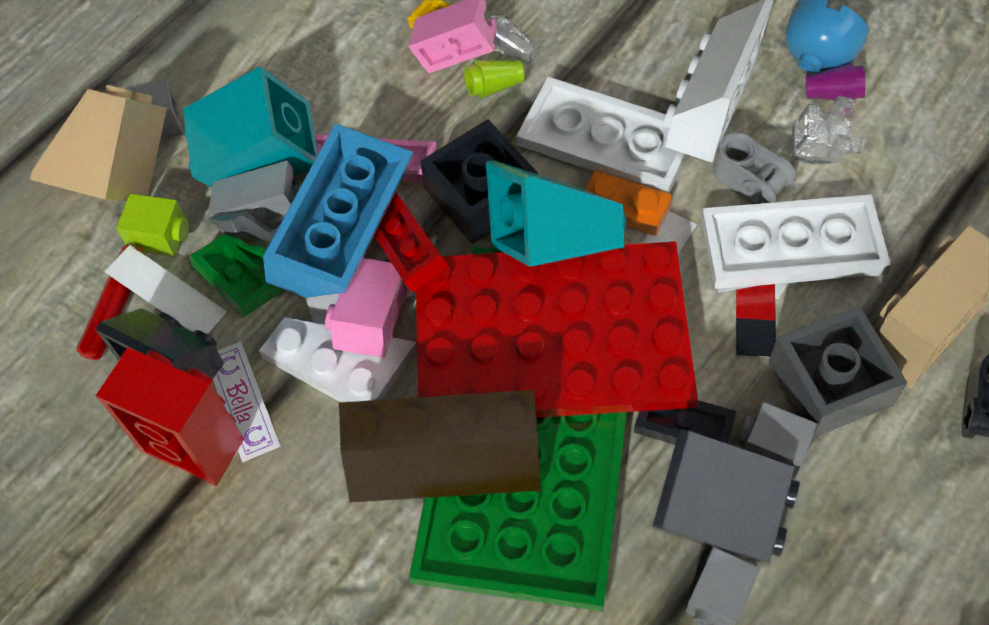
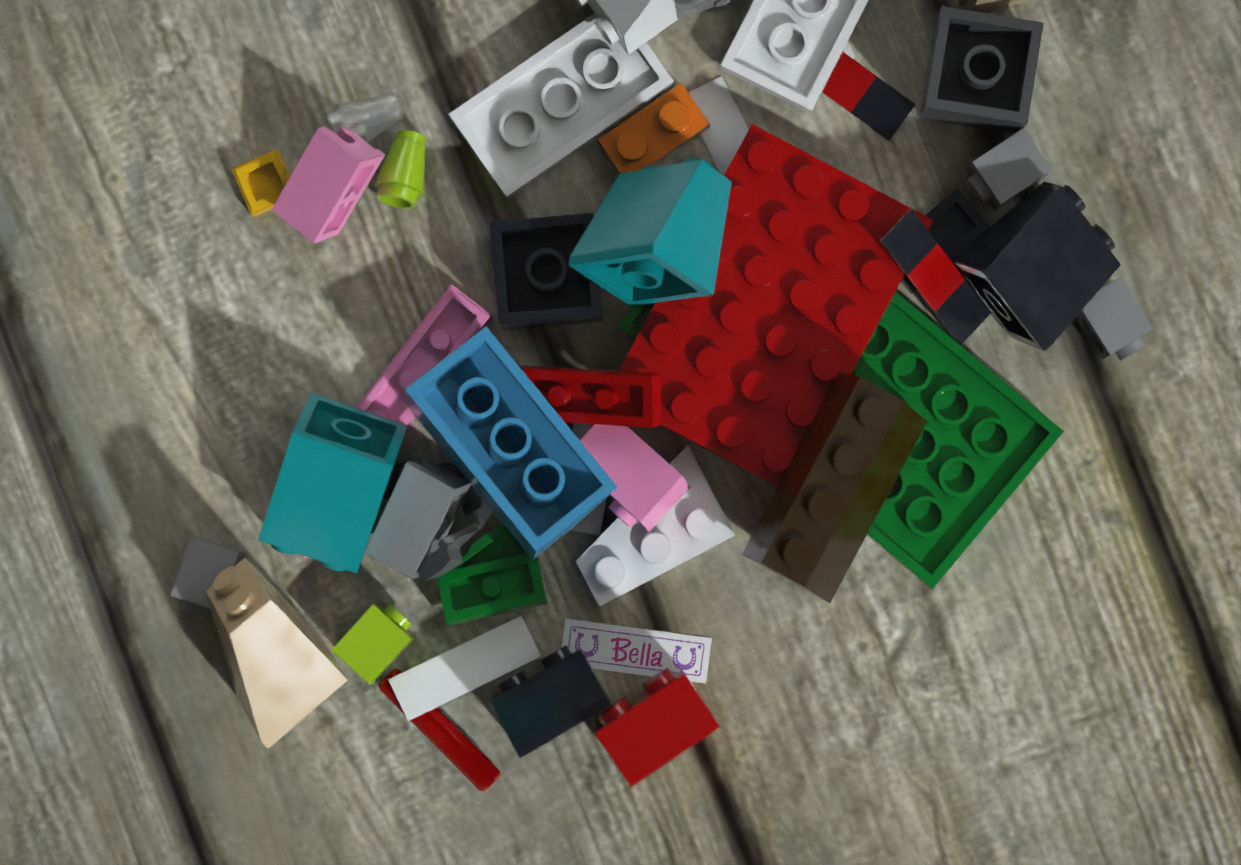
camera: 60 degrees left, 25 degrees up
none -> black sticker [881,208,991,345]

